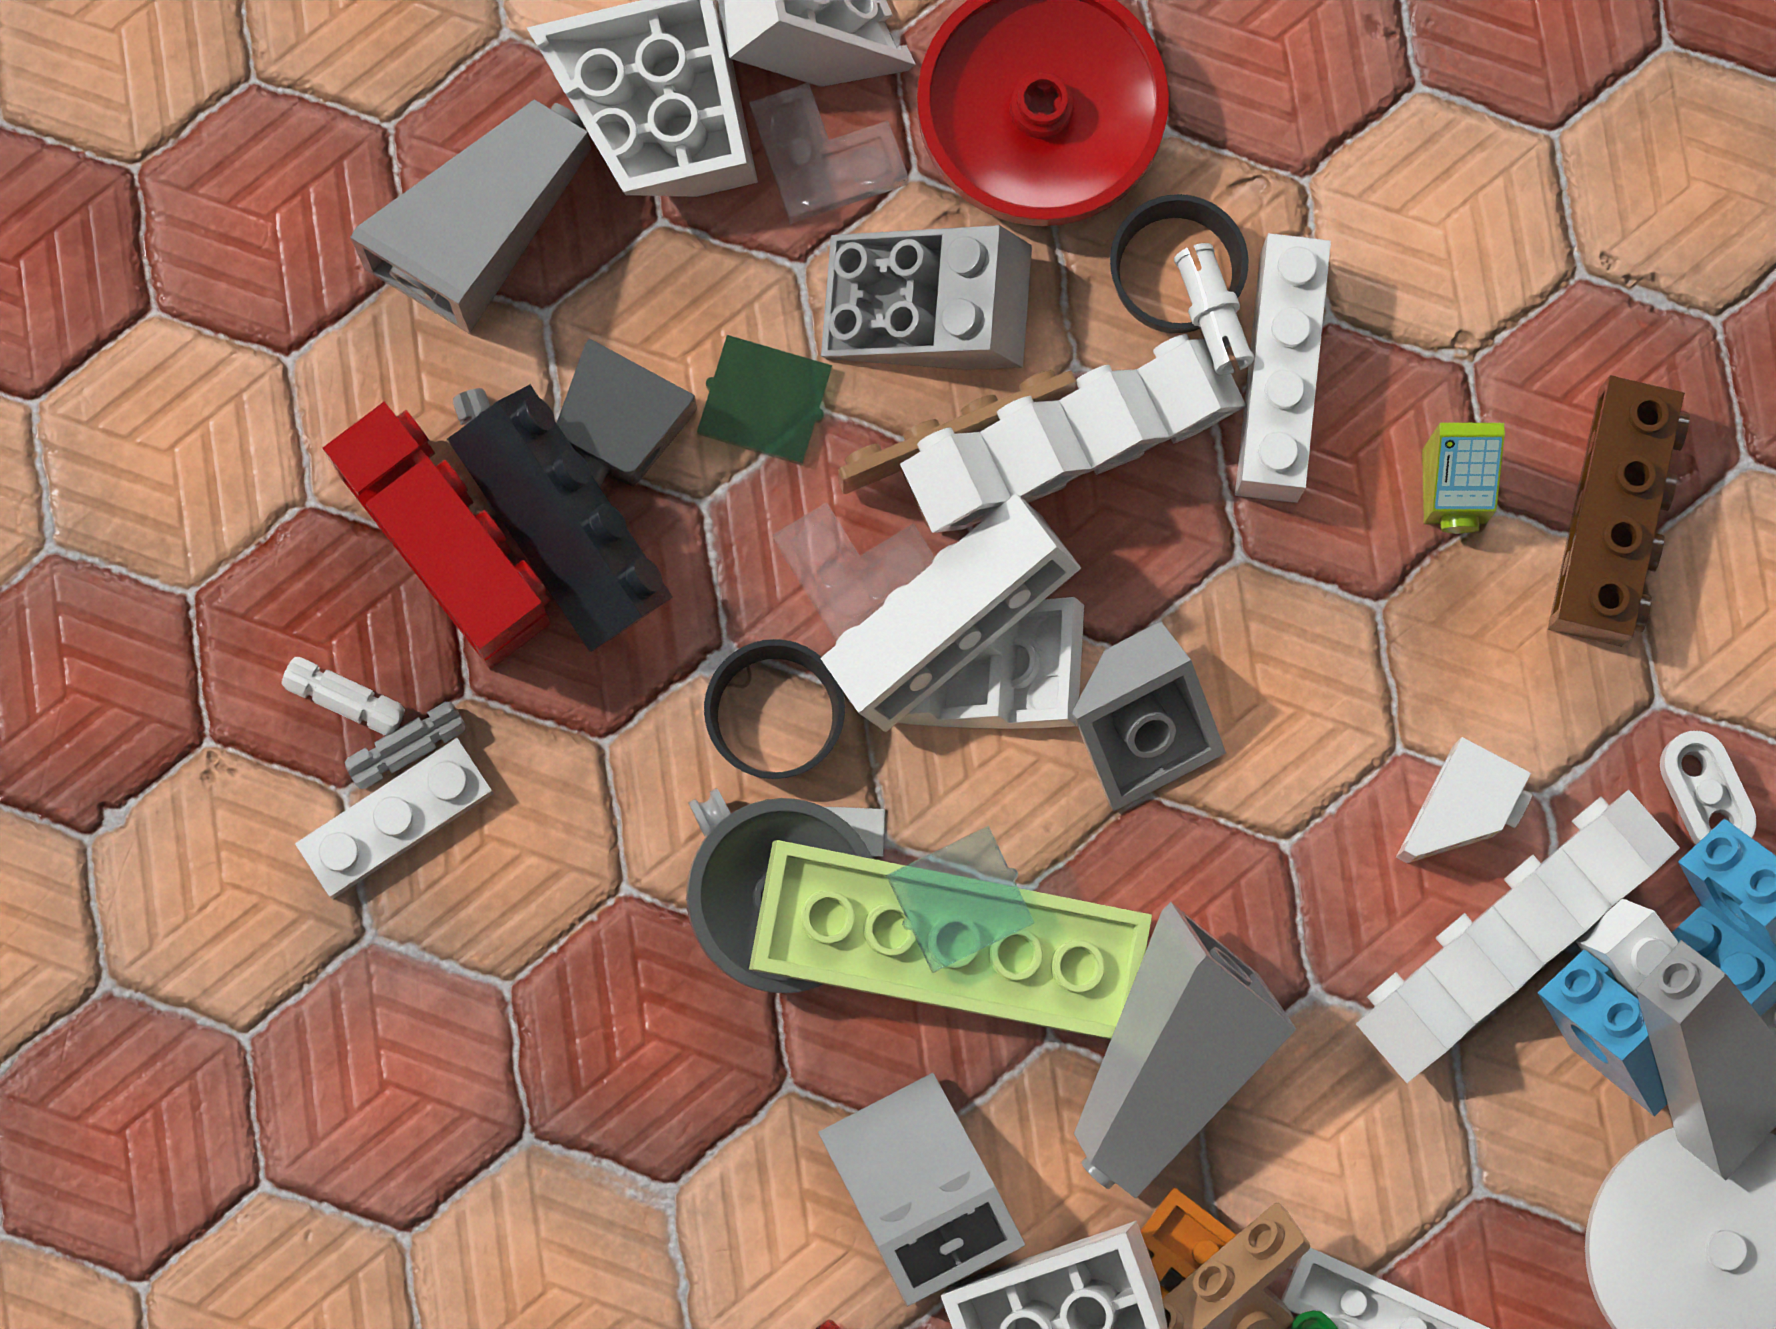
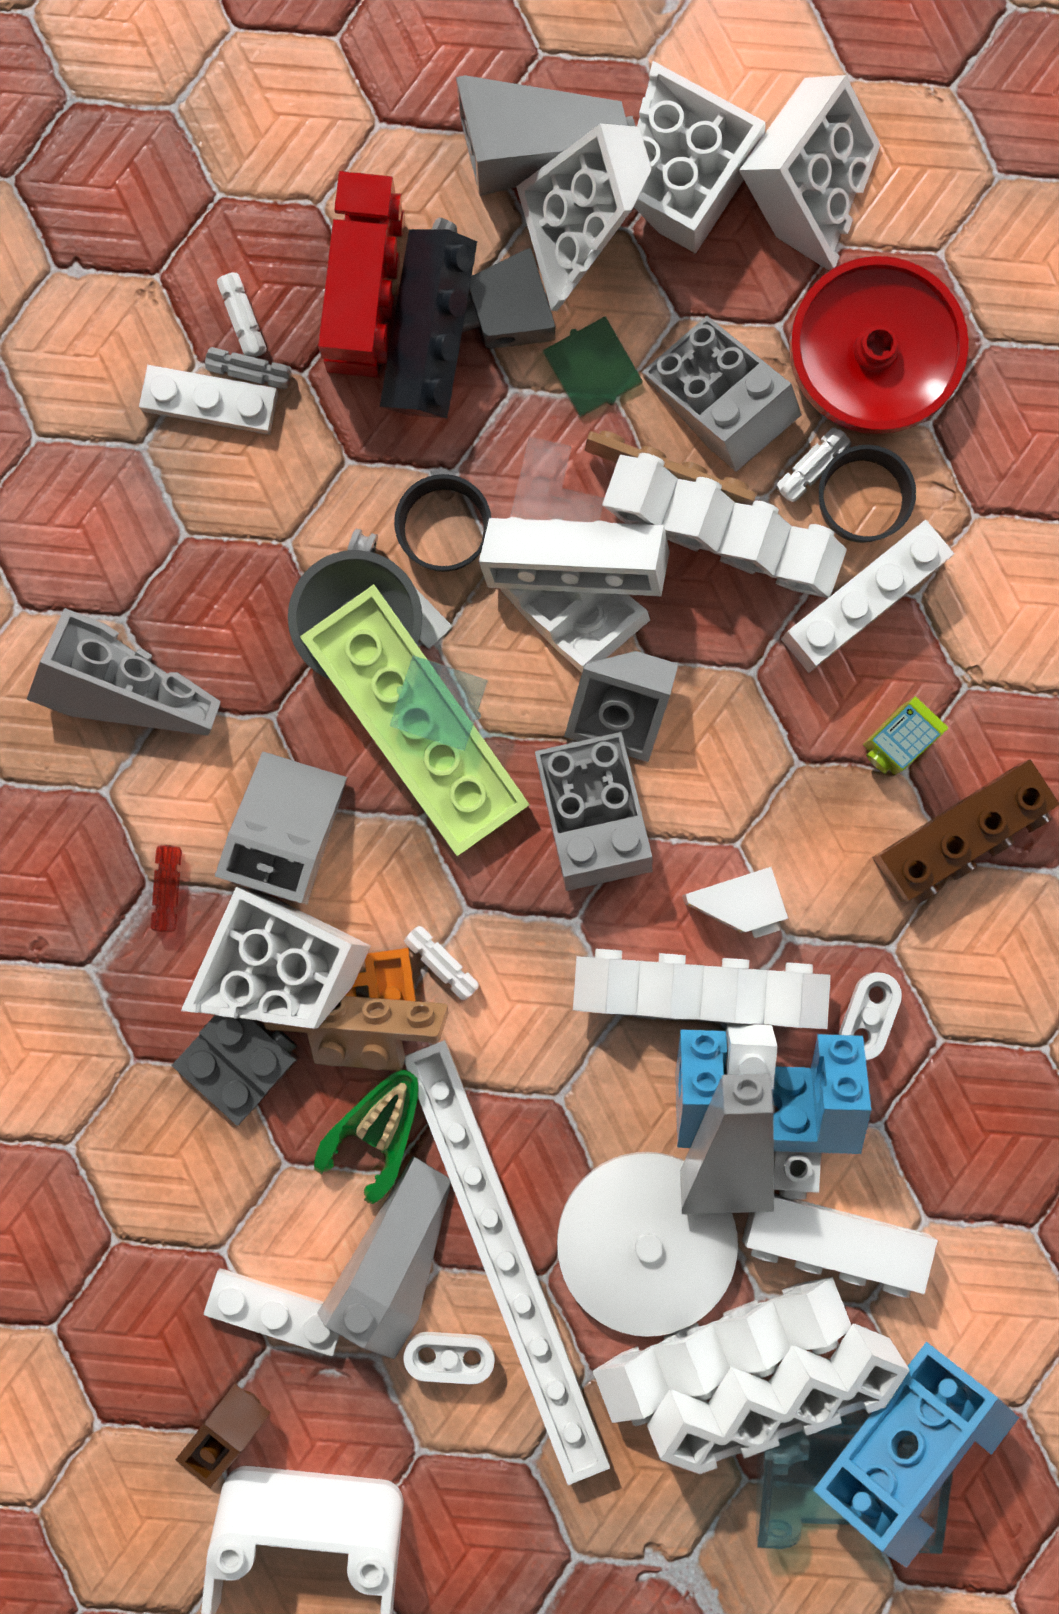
camera: 50 degrees right, 5 degrees up
clear plate [749,83,909,224] -> none
light grey slope [1074,902,1296,1199] -> none
white pin [1174,243,1254,375] -> none
none -> light grey wedge [27,608,221,736]
none -> white axle [404,926,479,1000]
none -> white wedge [517,123,652,311]
none -> light grey slope [535,732,653,891]
none -> white axle [777,428,851,502]

